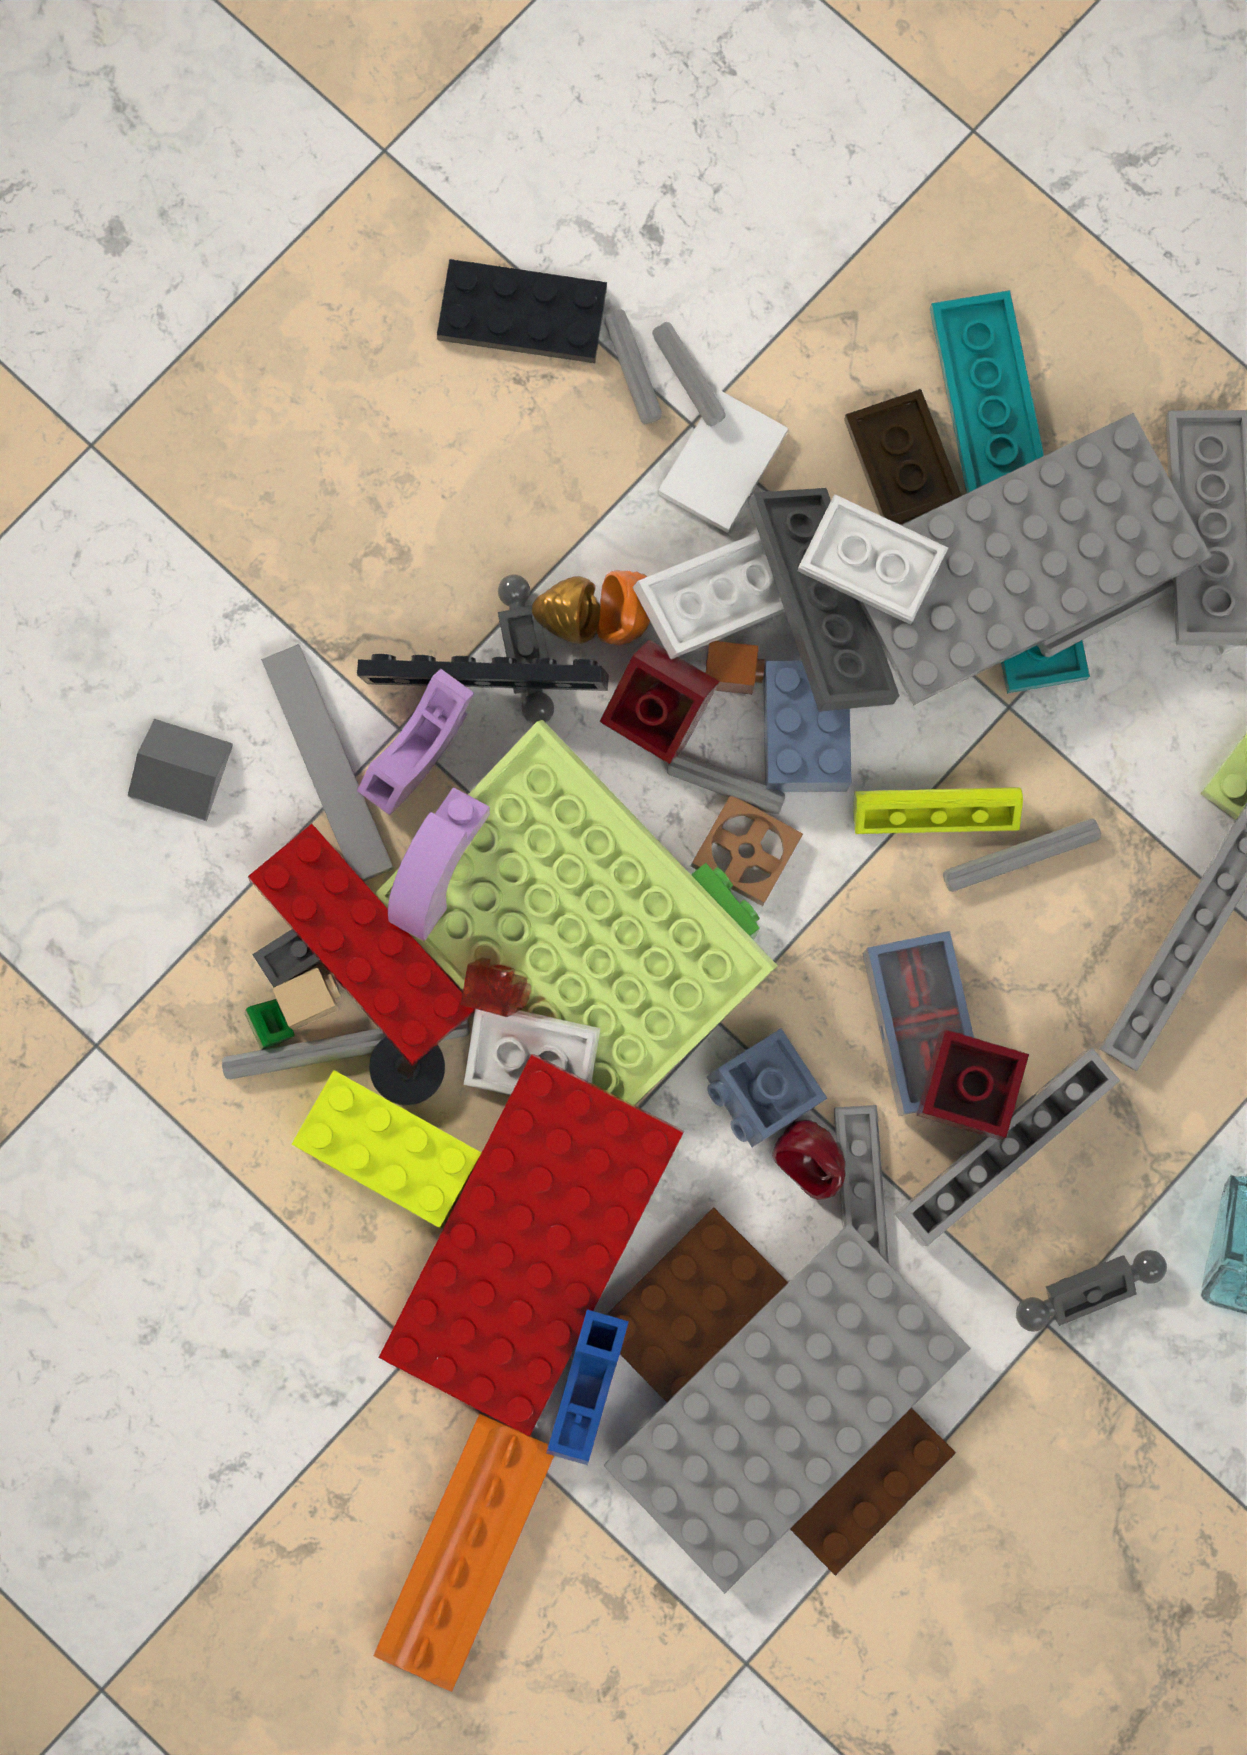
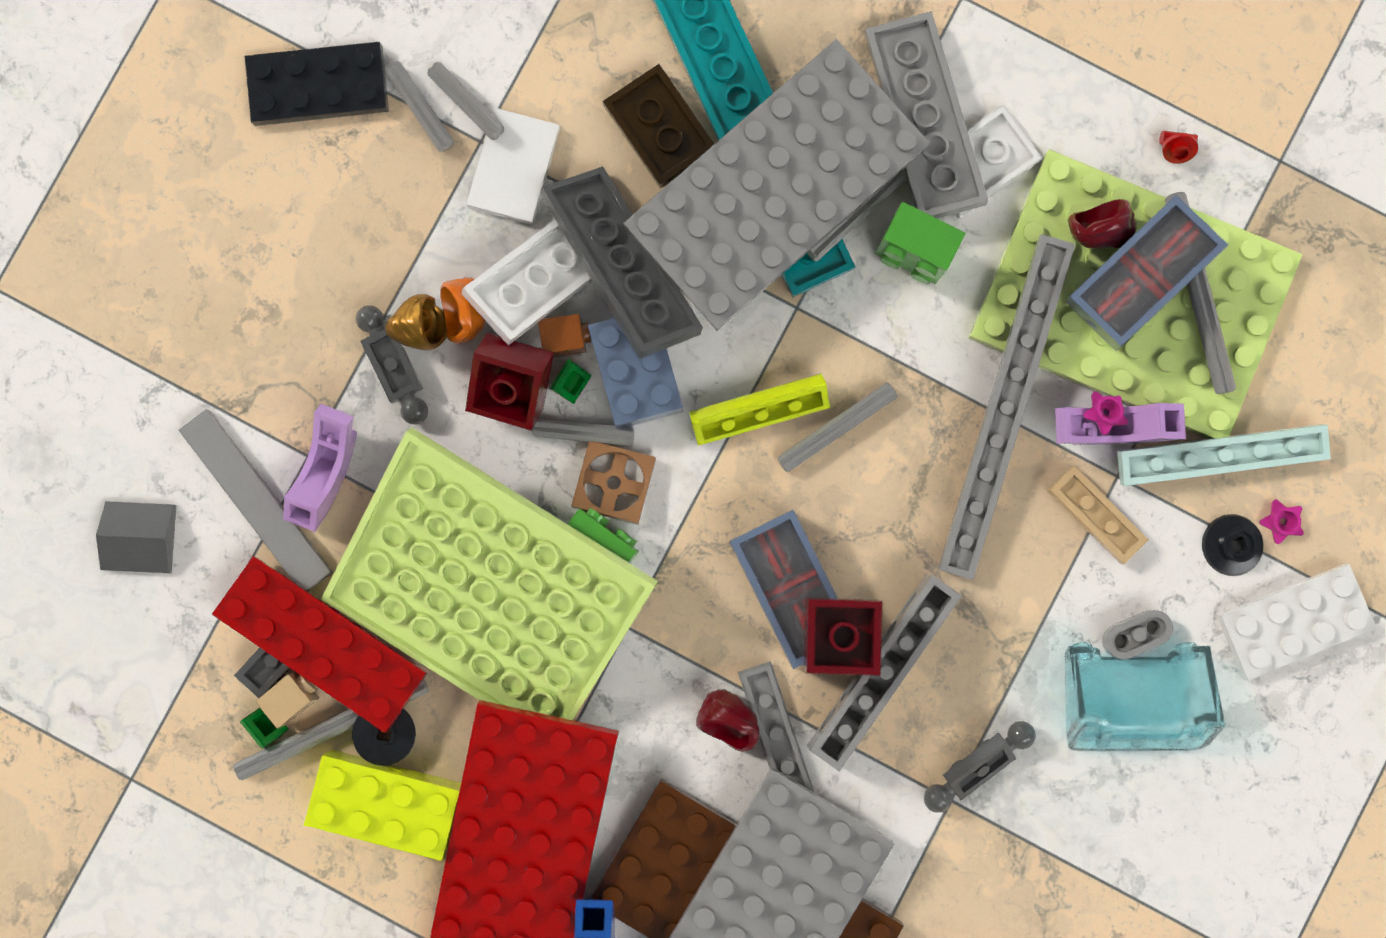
camera: 10 degrees left, 5 degrees up
black plate [357,654,609,691] -> none
lavender arch [388,787,490,941] -> none
clear red brick [460,957,531,1017] -> none
white tile [464,1002,600,1095] -> none
sand blue plate [706,1028,827,1148] -> none
white tile [797,494,948,625] -> none
none -> green slope [549,359,592,404]
none -> bright green brick [875,201,966,284]

